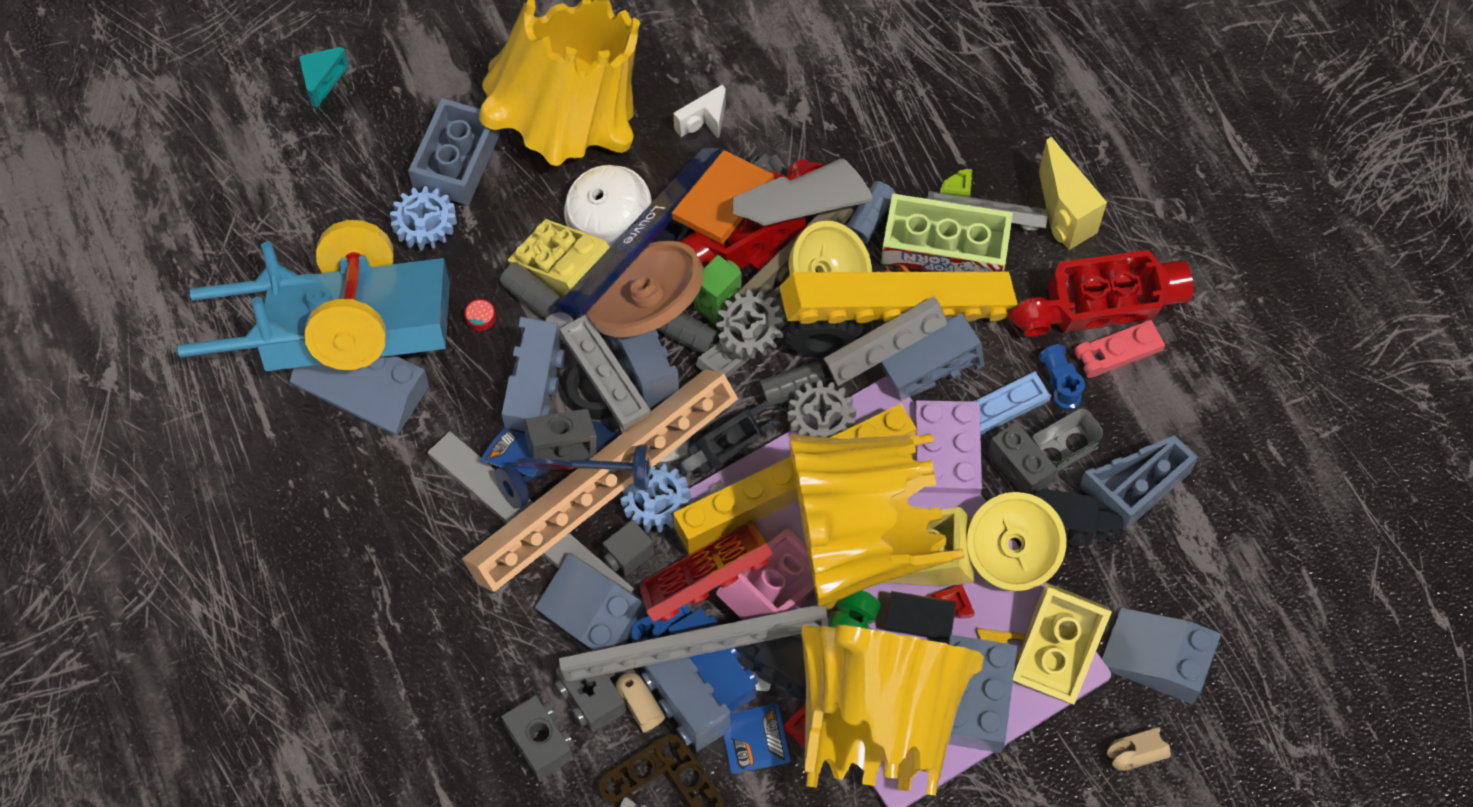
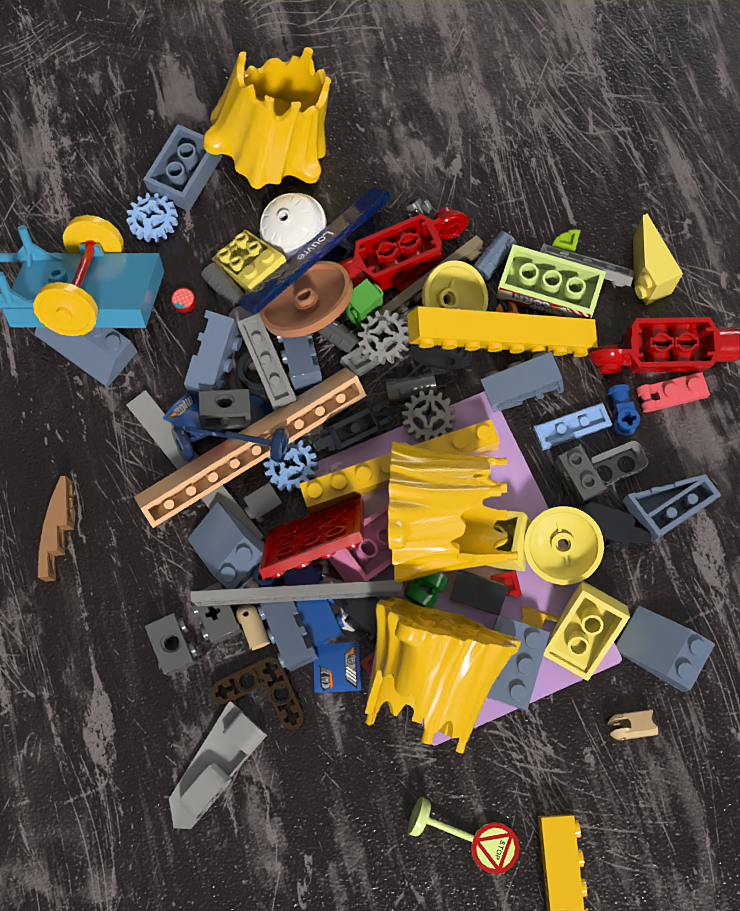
camera: 15 degrees right, 10 degrees up
teal slope [299,47,349,108] -> none
orange tile [672,150,774,244] -> none
white slope [674,85,726,138] -> none
light grey panel [733,159,873,226] -> none
light grey plate [824,296,947,386] -> none
lavender plate [915,400,982,494] -> none
none -> medium nougat slope [38,476,74,582]

